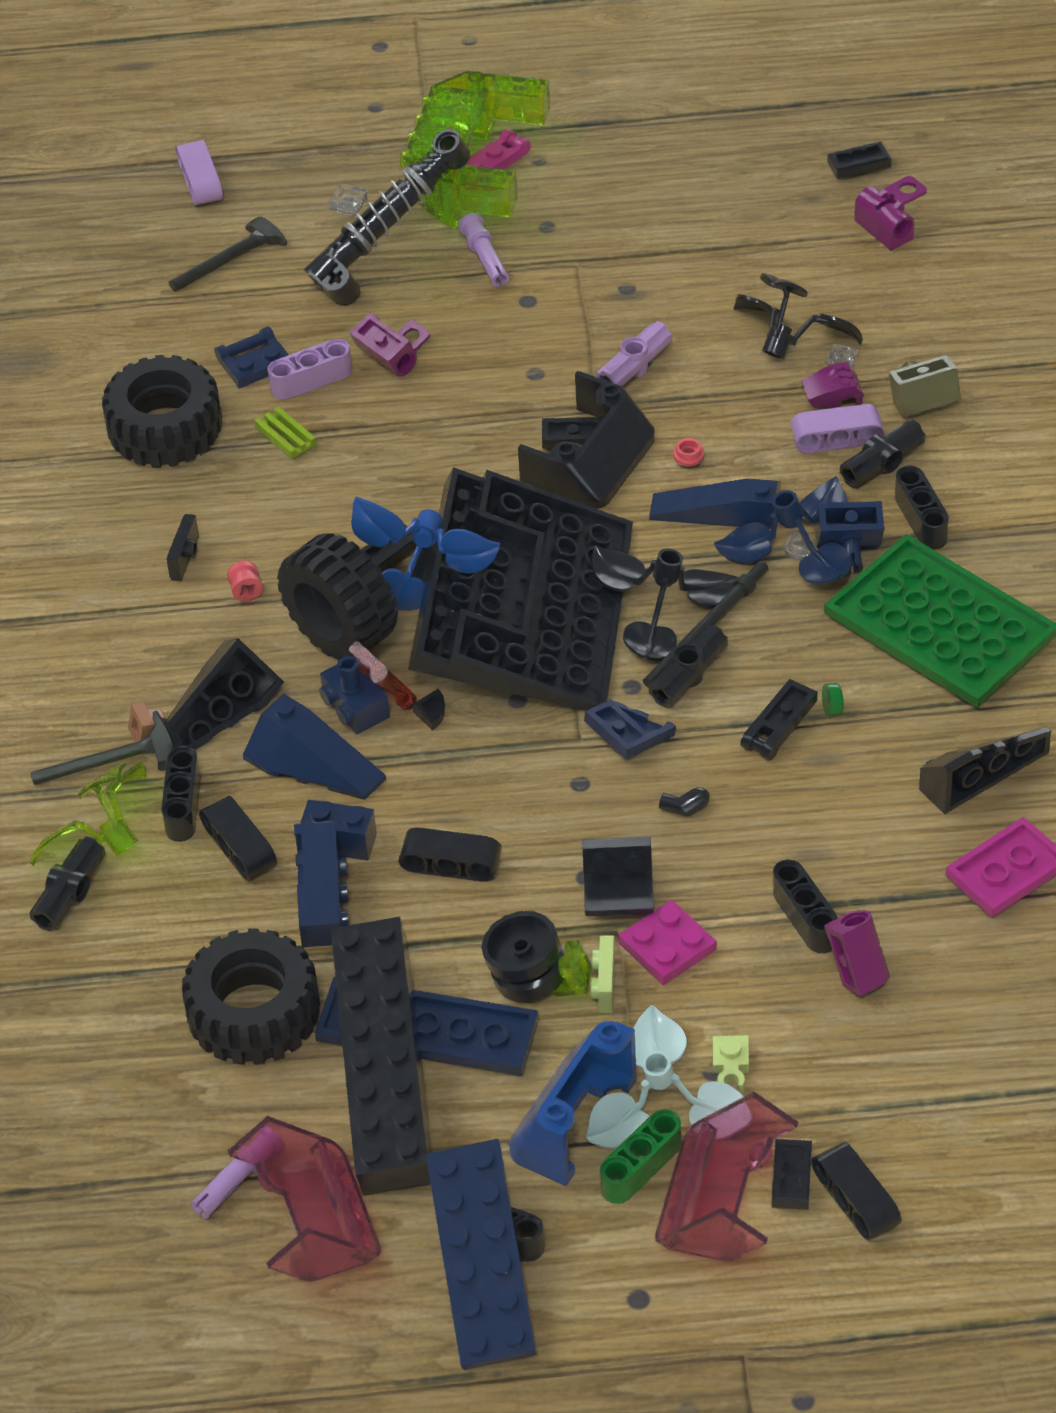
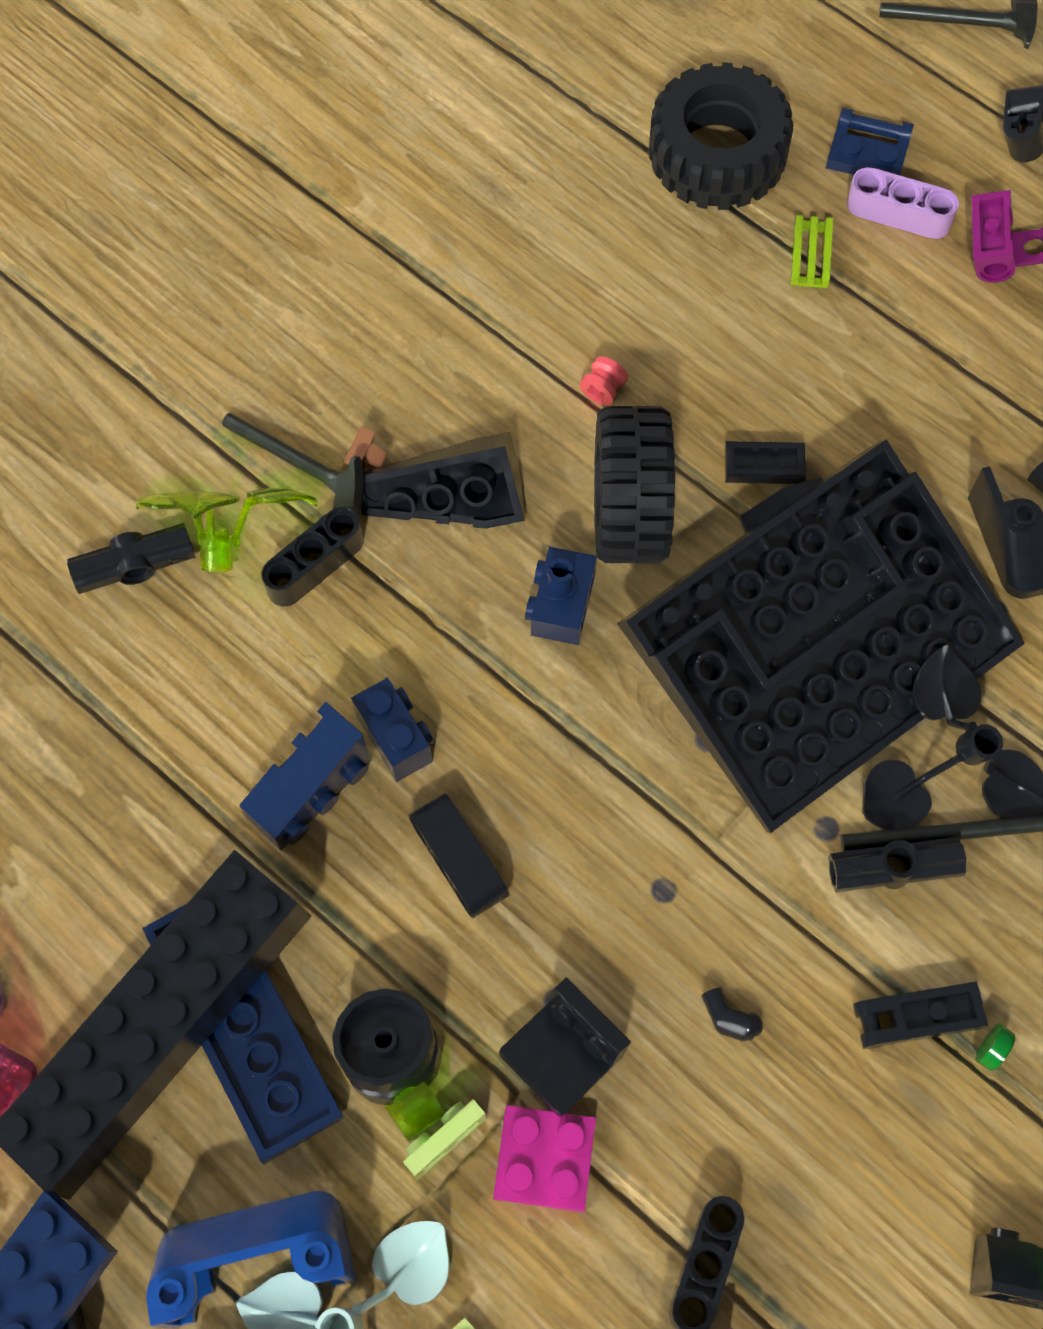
camera: 45 degrees right, 20 degrees up
black plate [166,514,199,582] -> none
black tyre [182,928,320,1065] -> none
black beam [199,795,277,880] -> none
dark blue wedge [243,693,386,800] -> none
clear red plate [348,640,417,710] -> none
blue plant [351,496,500,611] -> none
black tile [412,689,445,731] -> none
dark blue wing [584,699,676,759] -> none

